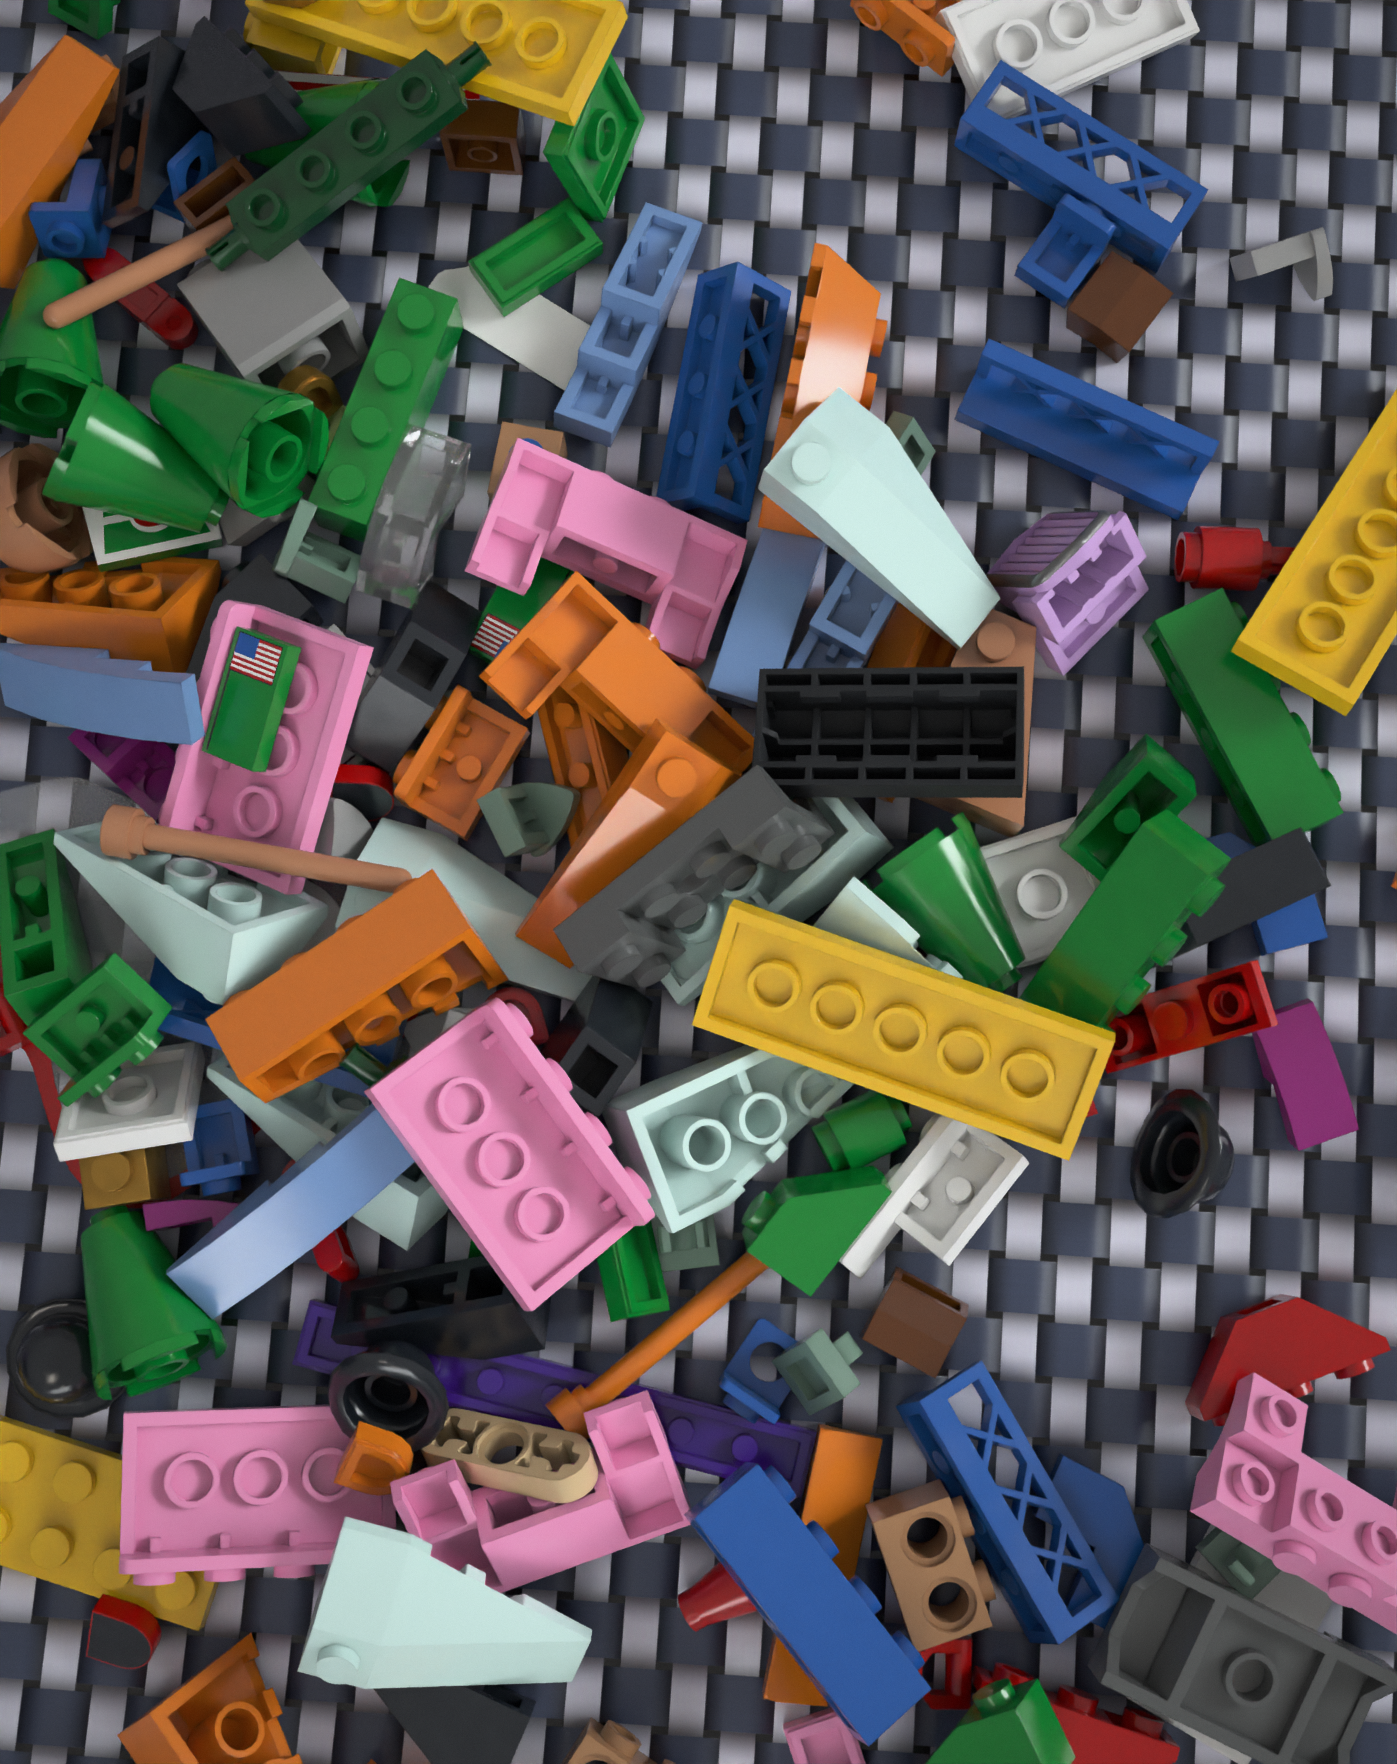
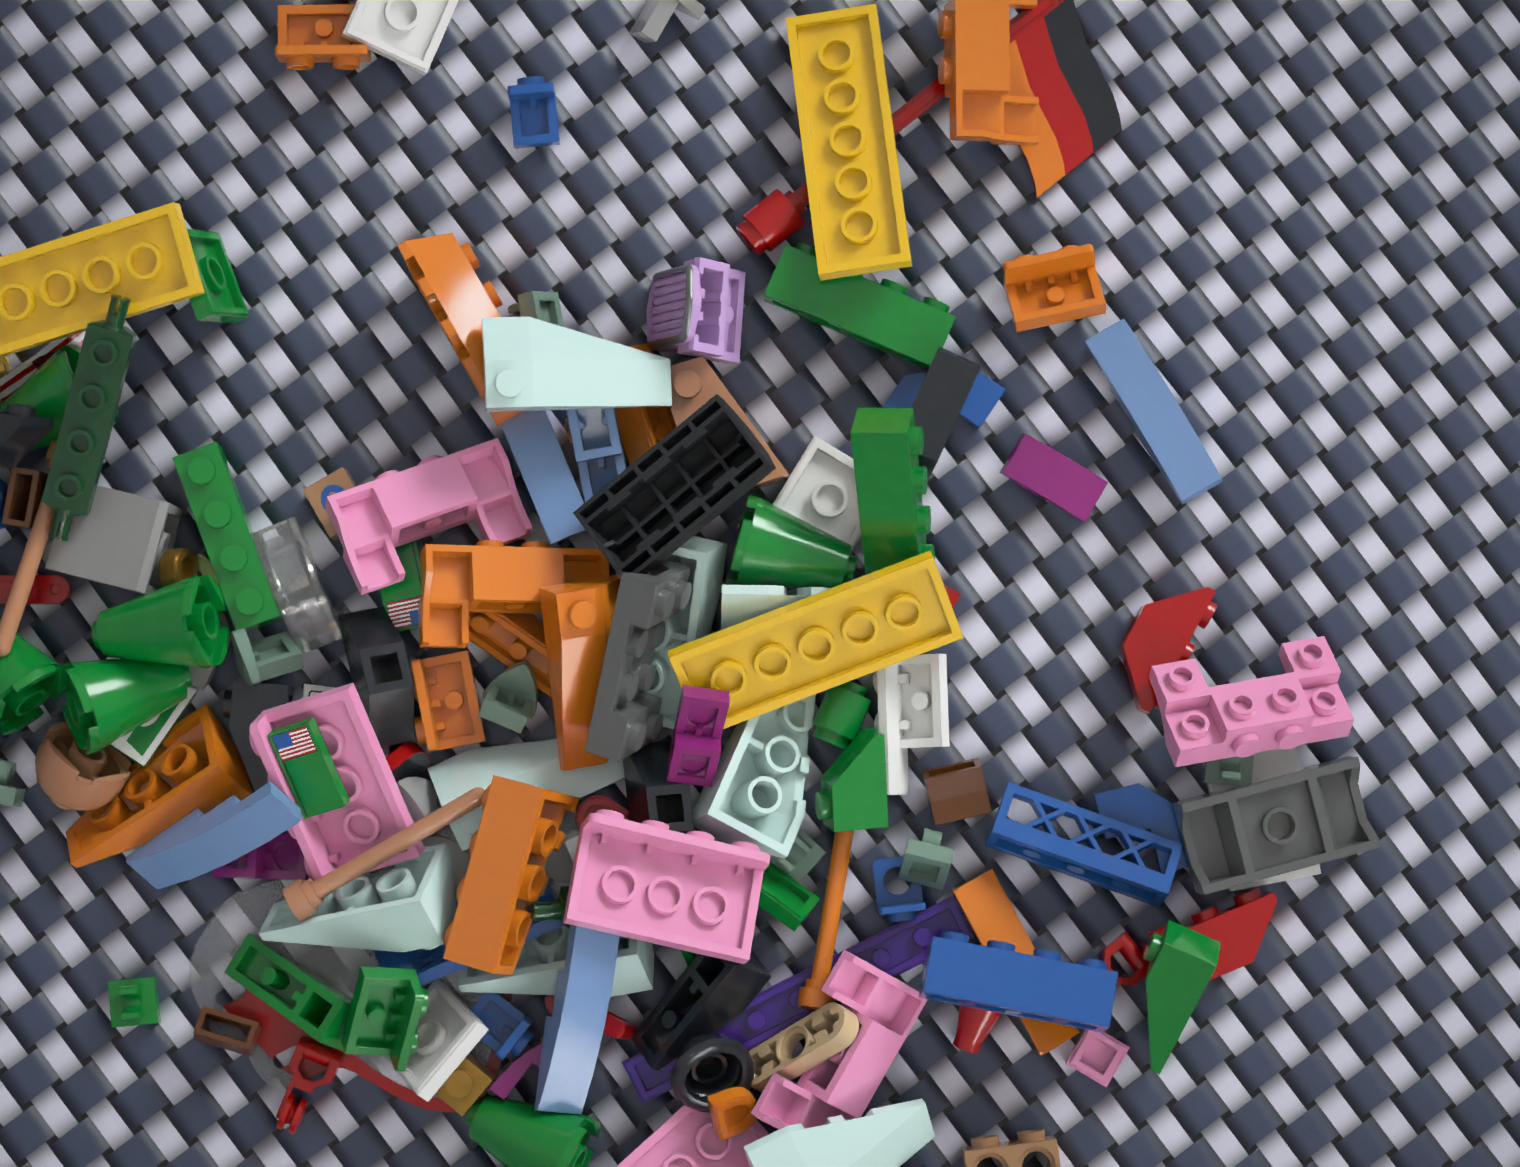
camera: 45 degrees left, 5 degrees up
white sticker [428,266,590,391] -> none
reddish brown piece [440,99,527,176] -> none
green tile [468,197,603,317] -> none
medium blue slope [553,202,702,448] -> none
blue fence [656,261,791,524] -> none
medium nougat brick [865,1479,996,1652] -> none
blue fence [954,60,1208,273] -> none
blue fence [954,339,1220,520] -> none
green slope [1059,734,1197,882] -> none
reddish brown piece [1066,251,1174,363] -> none
red slope [1105,960,1278,1074] -> none
black hat [1130,1089,1235,1219] -> none
none -> magenta slope [666,685,730,787]

